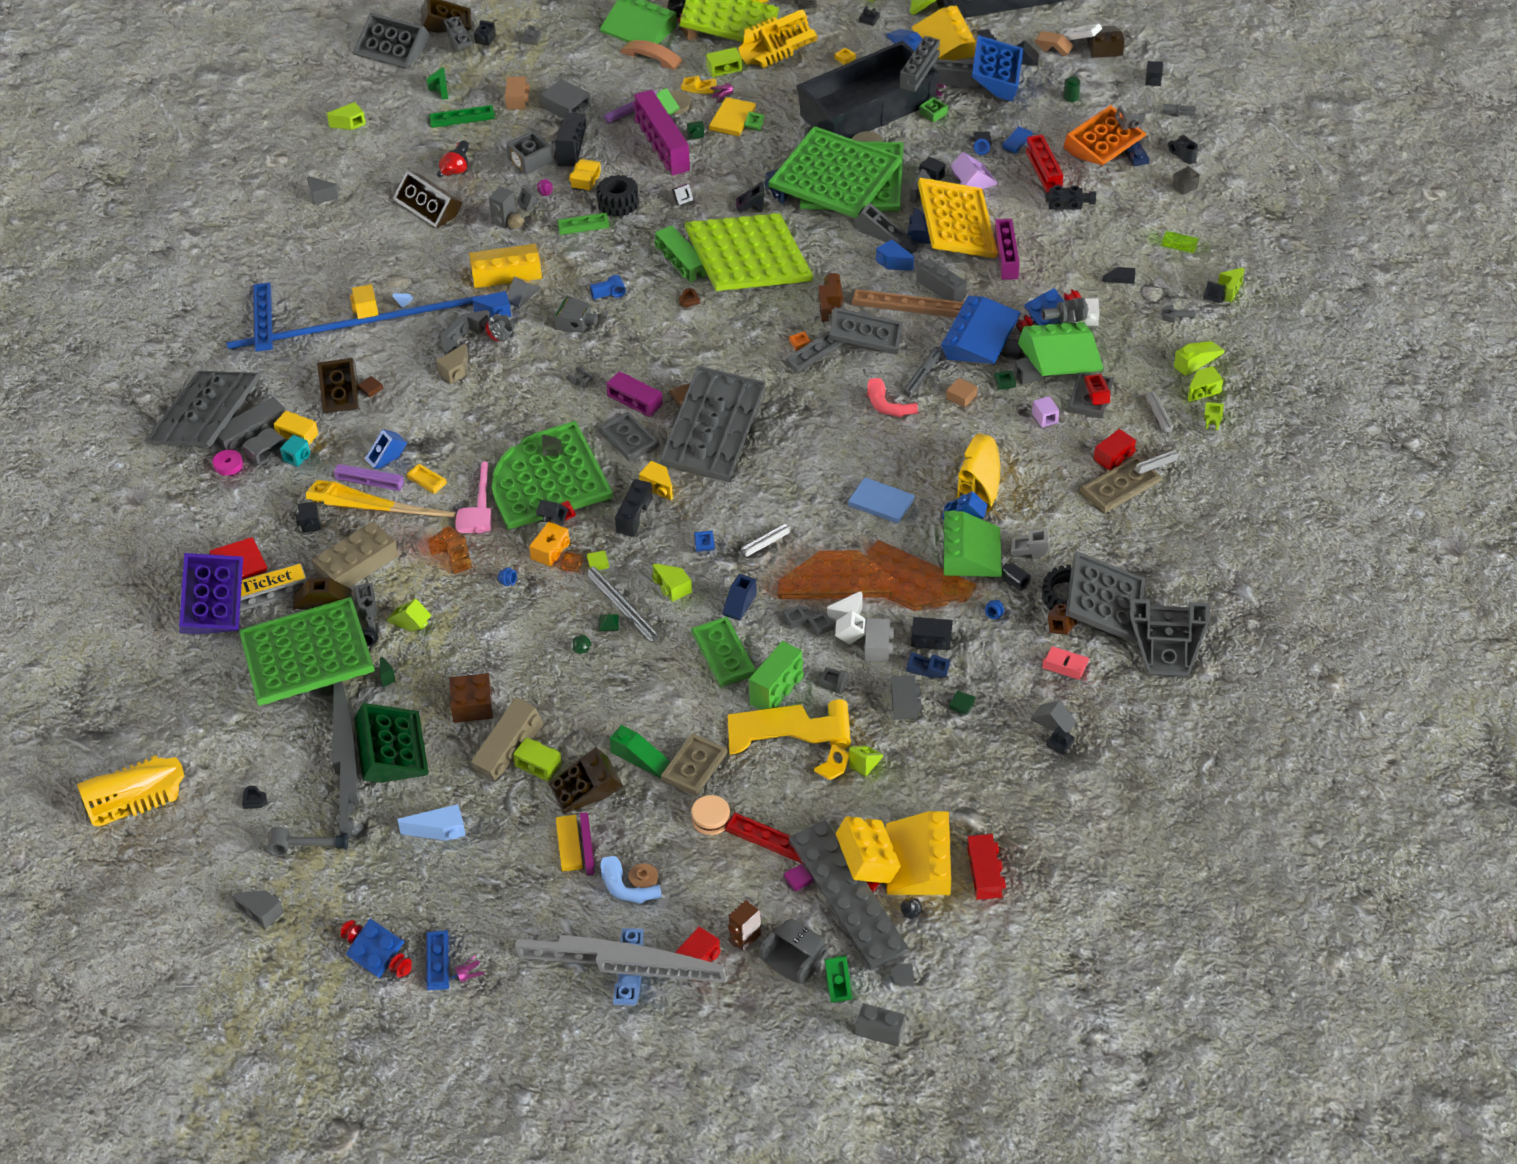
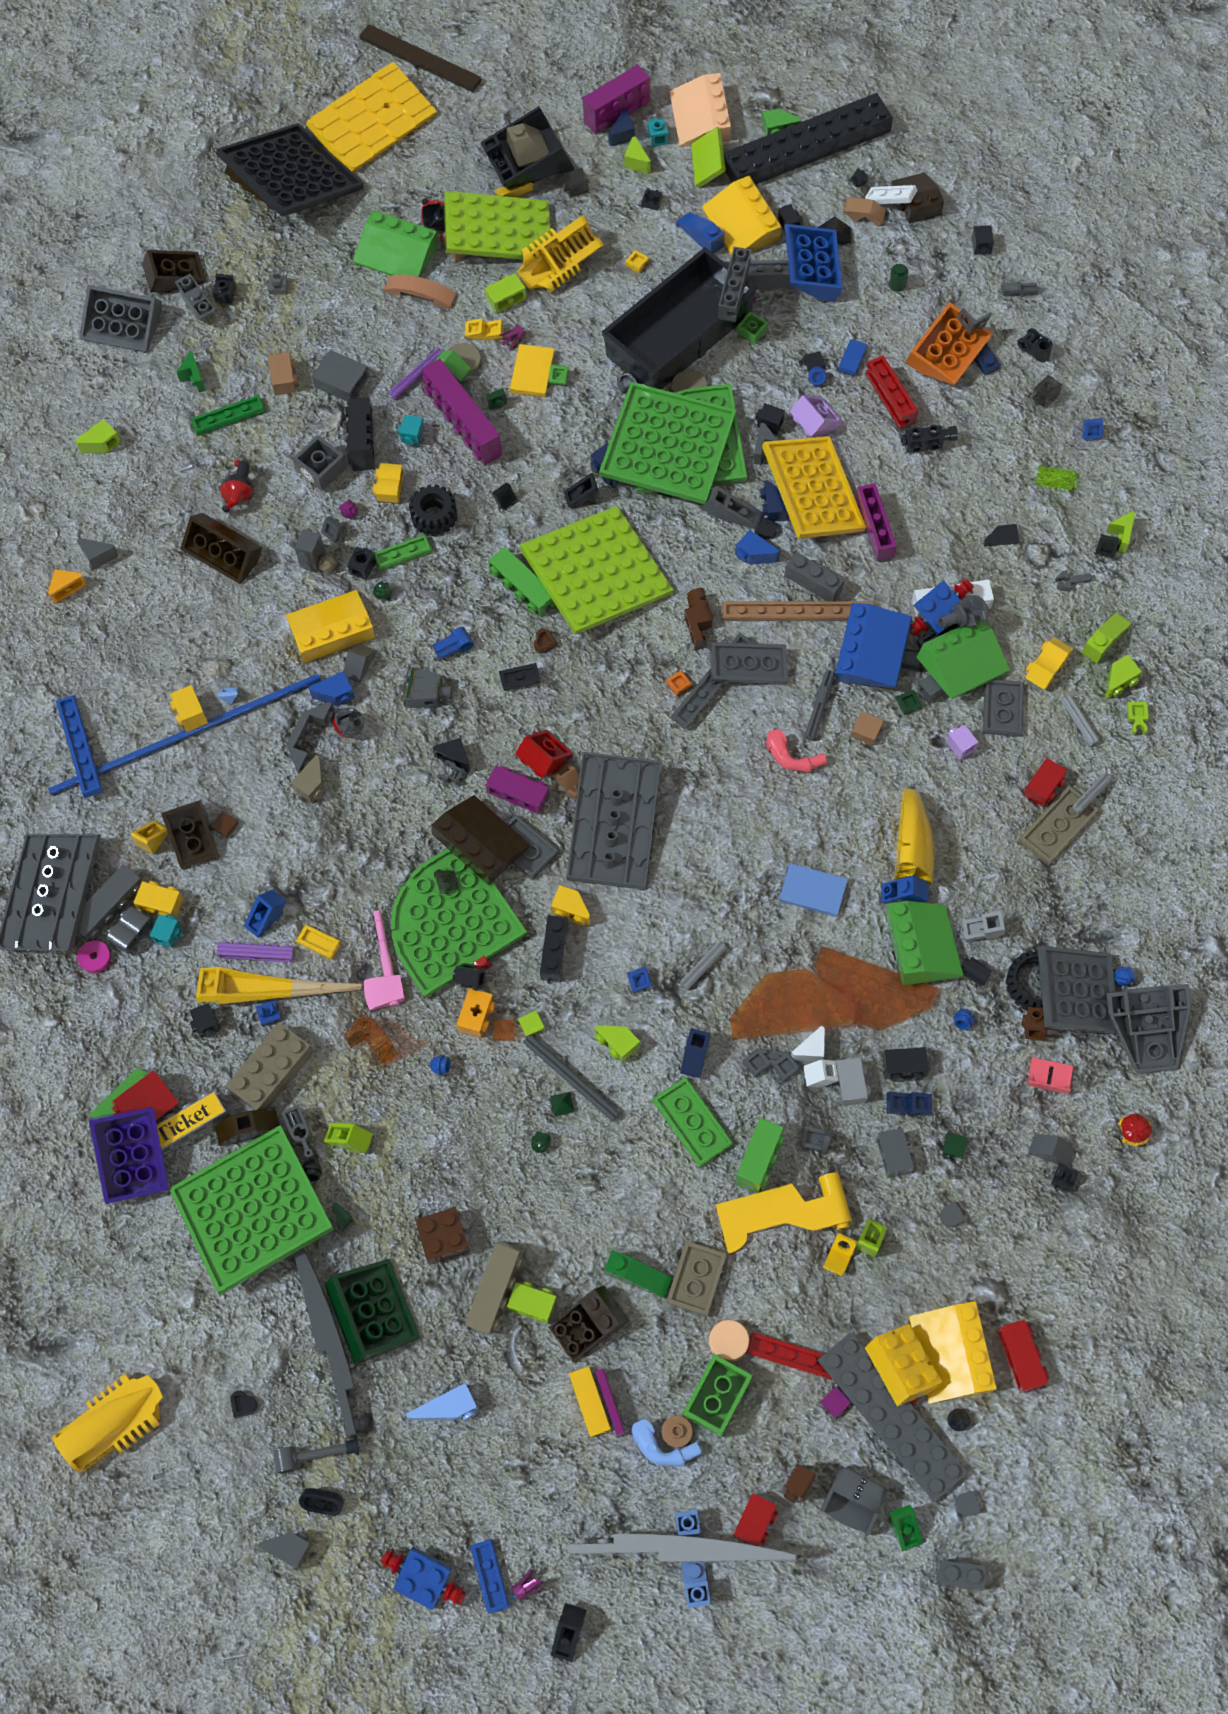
camera: 10 degrees left, 20 degrees up
red slope [1084,374,1110,405] -> none
none -> light orange slope [48,569,87,604]
none -> yellow slope [131,820,168,855]
none -> blue tile [256,1000,282,1027]
none -> black plate [299,1488,344,1516]
none -> black brick [347,547,376,580]
none -> dark green plate [373,581,391,600]
none -> teal brick [398,414,424,446]
none -> dark brown slope [431,795,530,885]
none -> black slope [433,738,470,772]
none -> black plate [499,663,541,691]
none -> red slope [515,730,574,778]
none -> black slope [550,1603,587,1662]
none -> bright green brick [682,1354,753,1438]
none -> black plate [850,168,868,187]
none -> dark grey tile [940,1201,966,1227]
none -> yellow brick [1025,637,1073,690]
none -> blue tile [1082,418,1103,440]
none -> blue plate [1114,966,1135,986]
none -> red piece [1118,1113,1152,1146]

